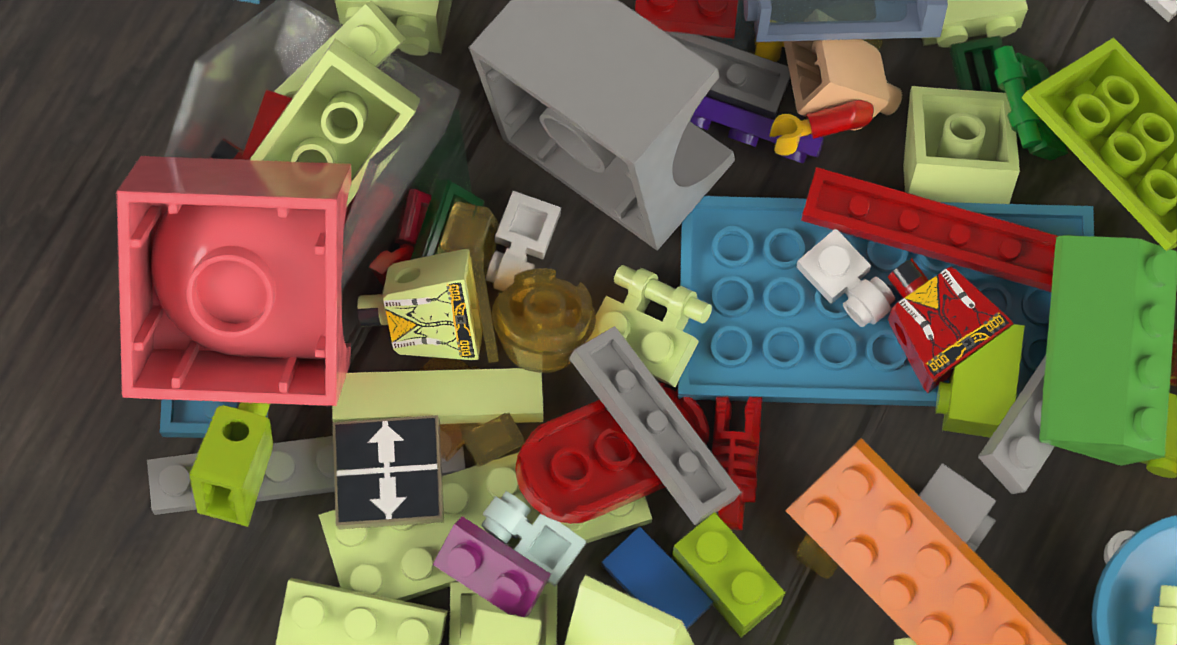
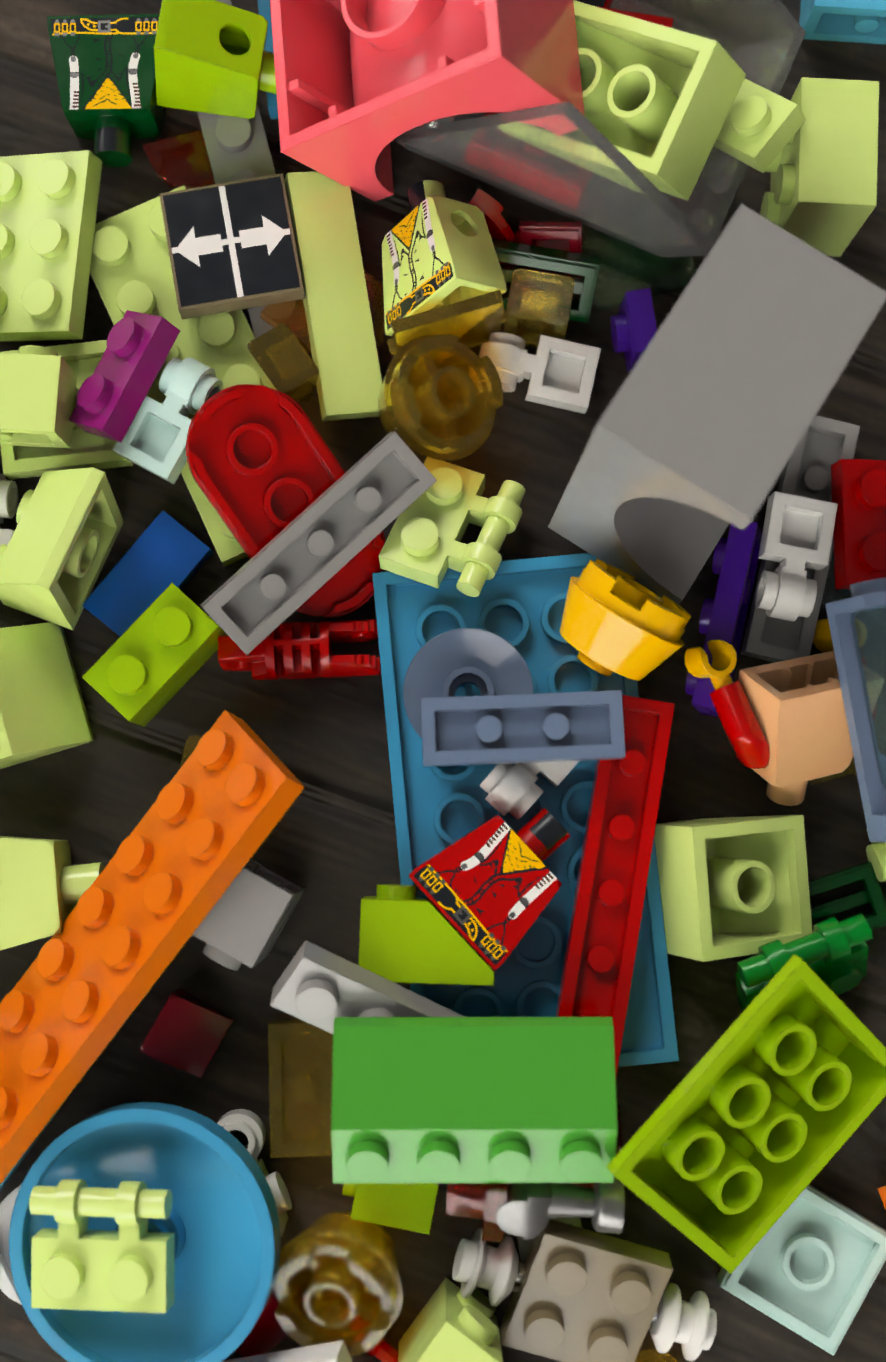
camera: 80 degrees right, 10 degrees up
none -> dark green torso [47,14,167,167]
none -> dark red slope [139,988,234,1078]
none -> clear red tile [143,130,215,189]
none -> clear yellow plate [268,1020,333,1158]
none -> sand blue dish [403,628,533,738]
none -> sand blue plate [421,690,625,767]
none -> yellow cone [559,559,691,681]
none -> dark purple plate [610,288,657,372]
none -> white plate [755,491,838,622]

